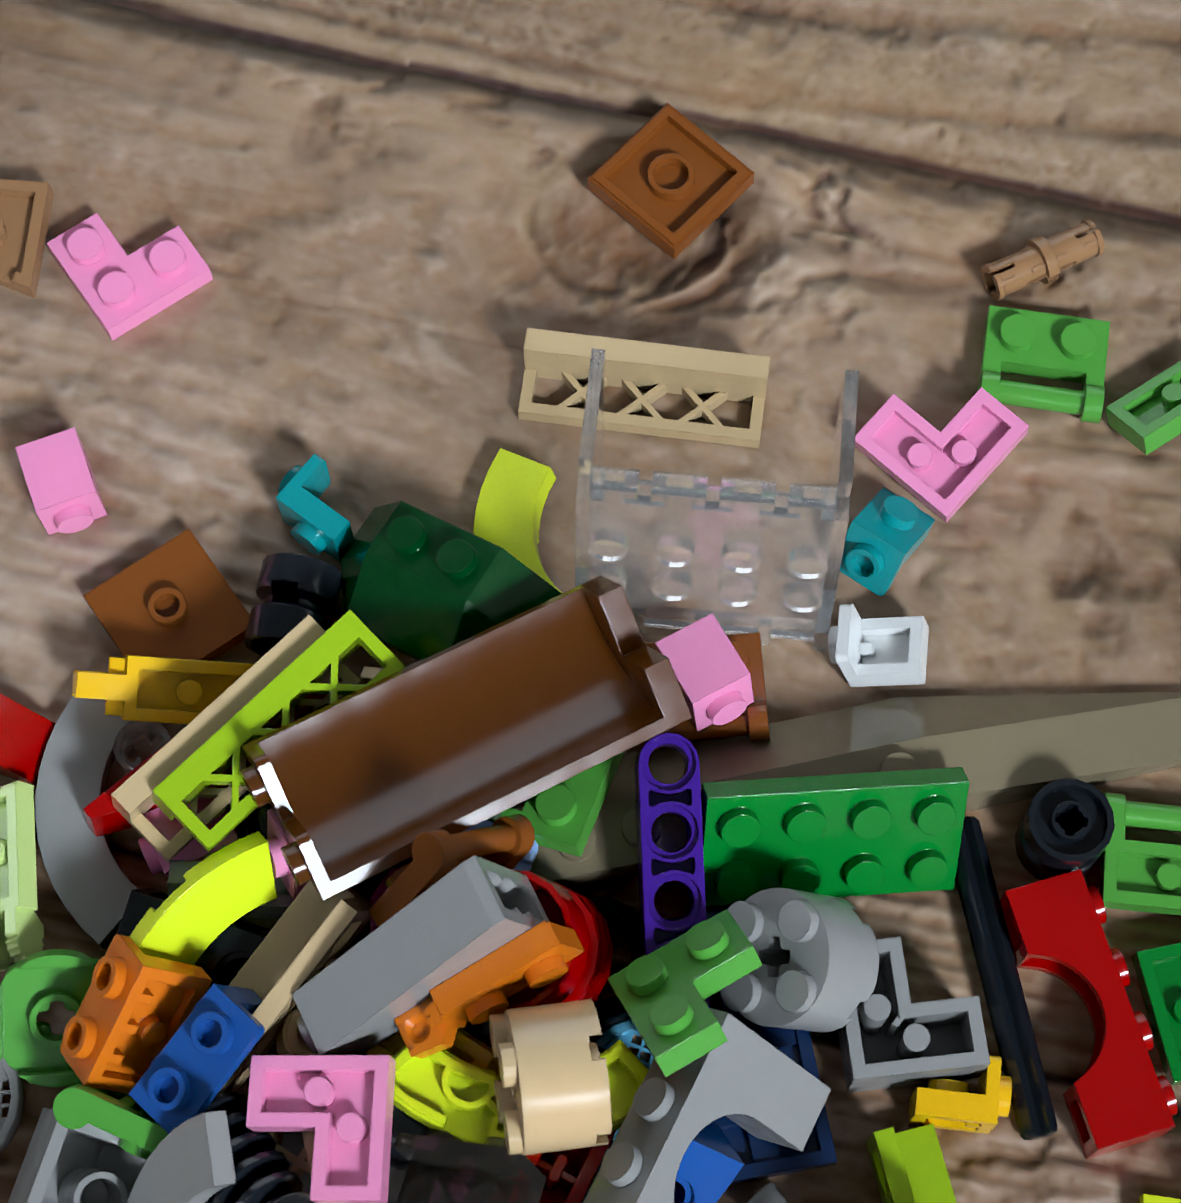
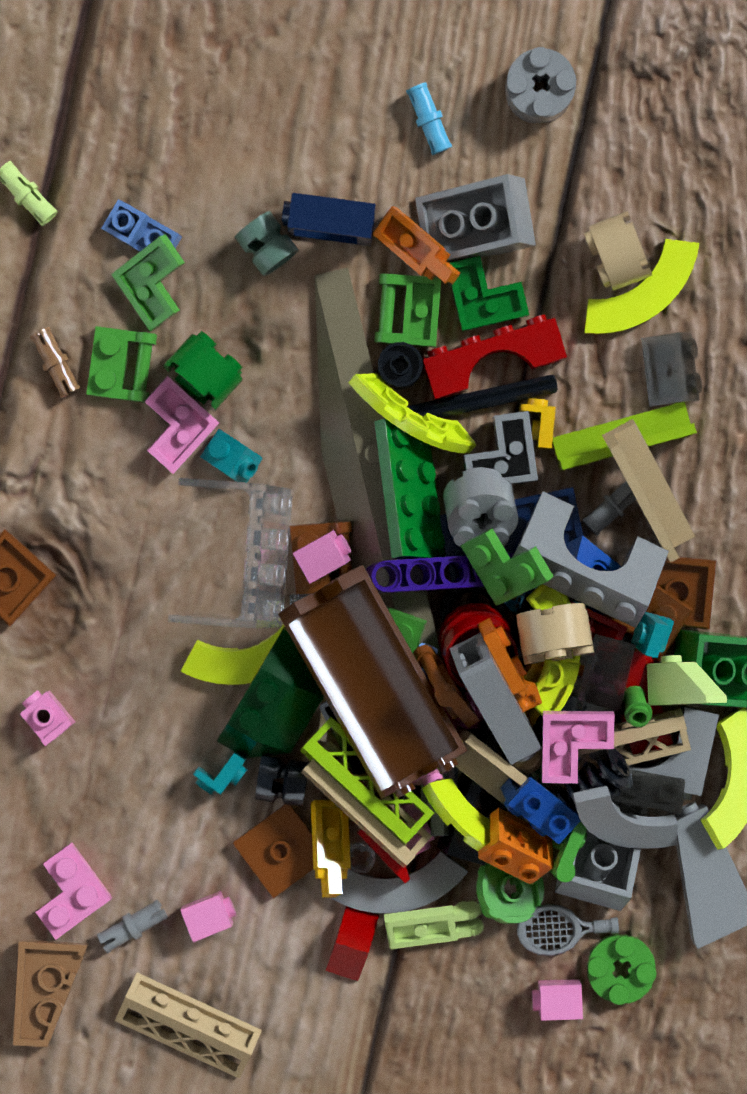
camera: 85 degrees left, 20 degrees up
tan fence [518,328,770,449] -> none
white bracket [828,604,929,687] -> none
none -> bright pink brick [20,690,75,746]
none -> light grey pin [97,900,168,953]
none -> green brick [163,331,243,412]
none -> neon yellow tile [348,373,476,453]

